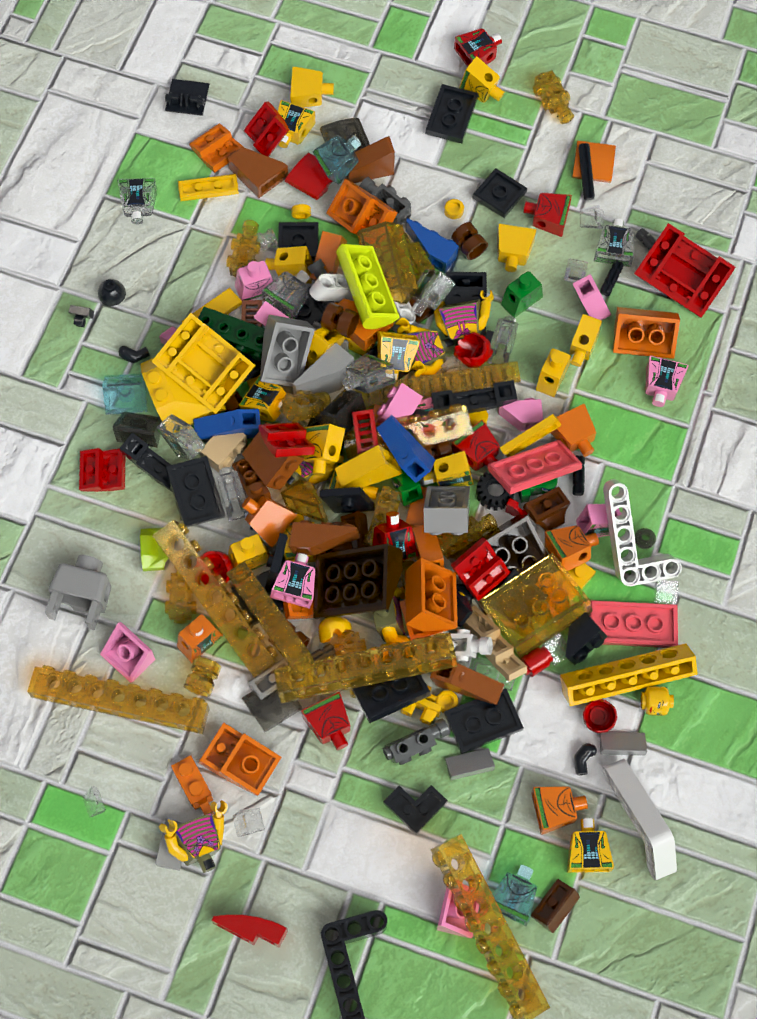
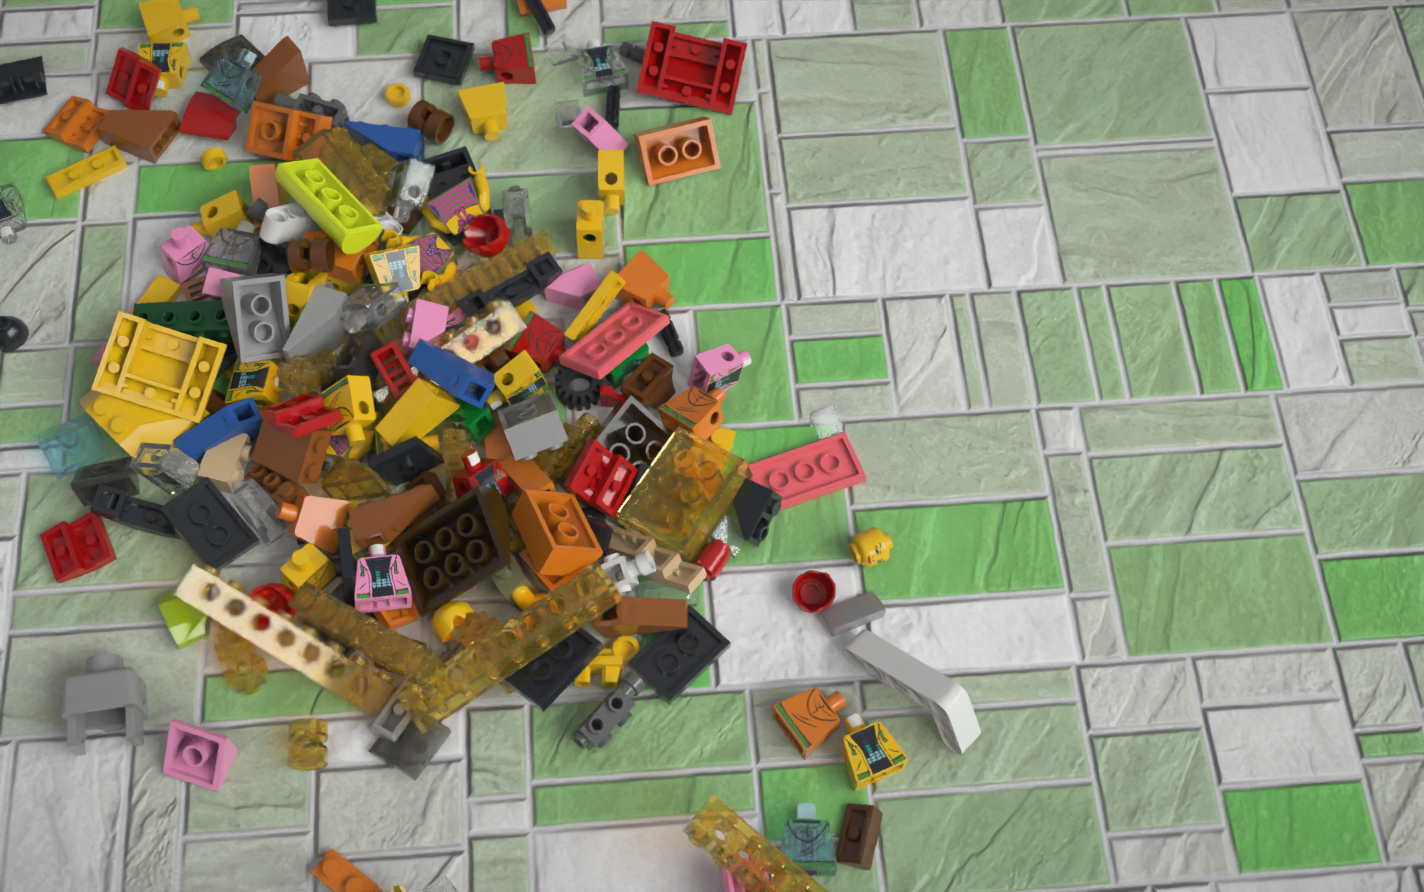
camera: 25 degrees left, 5 degrees down
clear yellow brick [27,665,210,734] -> none
black arm [118,346,150,363] -> none
orange torso [177,614,223,663] -> none
orange slope [198,723,282,796] -> none
clear yellow brick [226,220,261,277] -> none
clear wheel [256,228,278,252] -> none
black plate [278,222,319,261] -> none
red torso [301,692,351,750] -> none
black plate [383,785,448,835] -> none
light grey slope [445,748,495,780] -> none
green torso [501,271,543,318] -> none
yellow brick [560,643,697,707] -> none
black arm [574,743,597,776] -> none
white beam [603,479,682,586] -> none
clear smoke plate [634,528,656,549] -> none
torso [645,356,688,407] -> none

